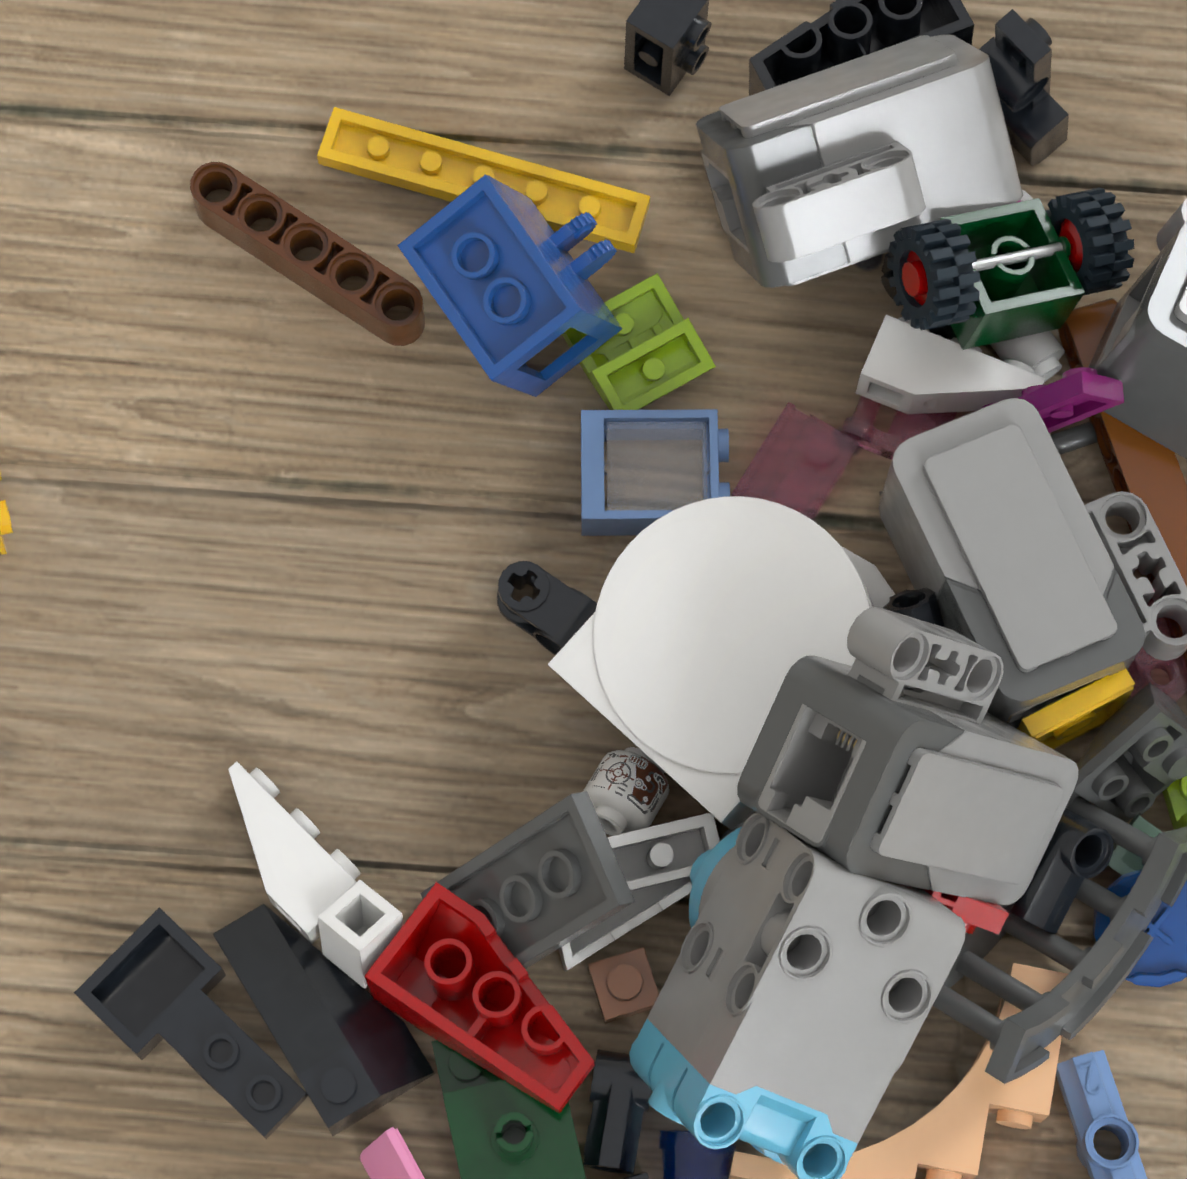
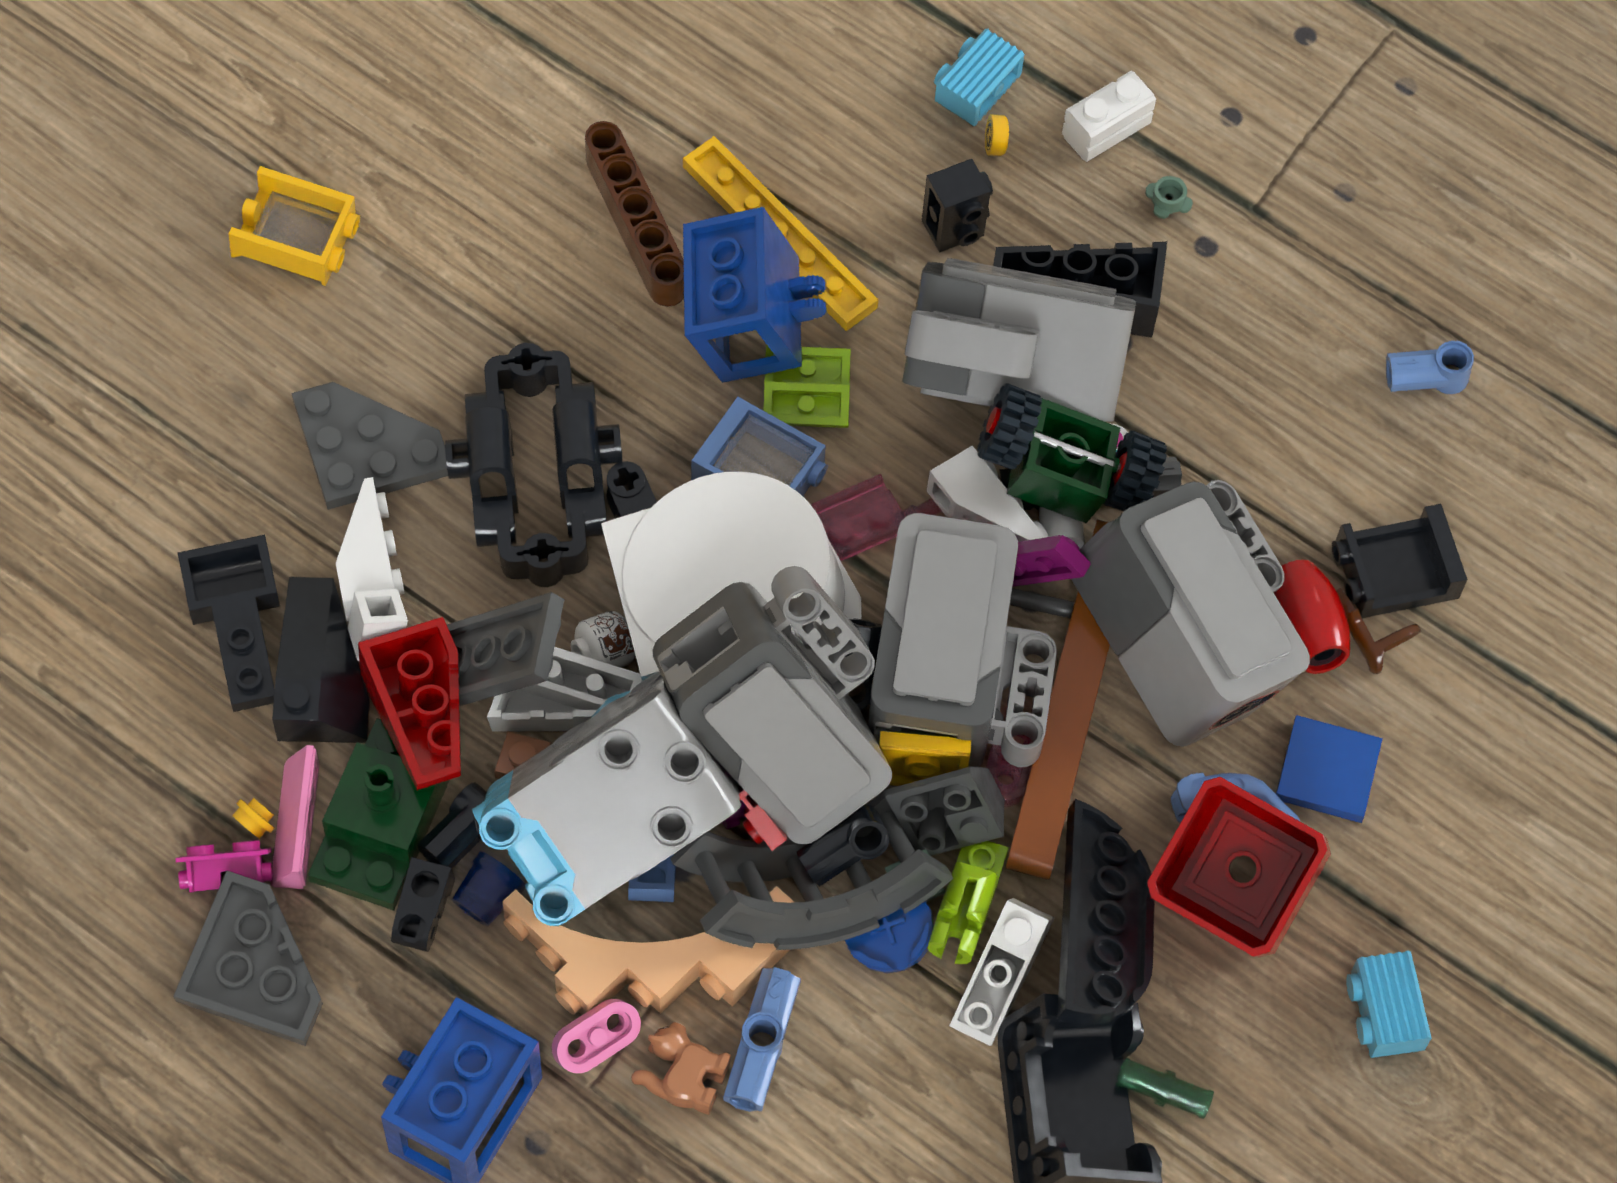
camera: 30 degrees right, 10 degrees down
black plate [979,9,1069,166] -> none
none -> dark grey plate [292,382,448,510]
none -> black piece [445,343,623,587]

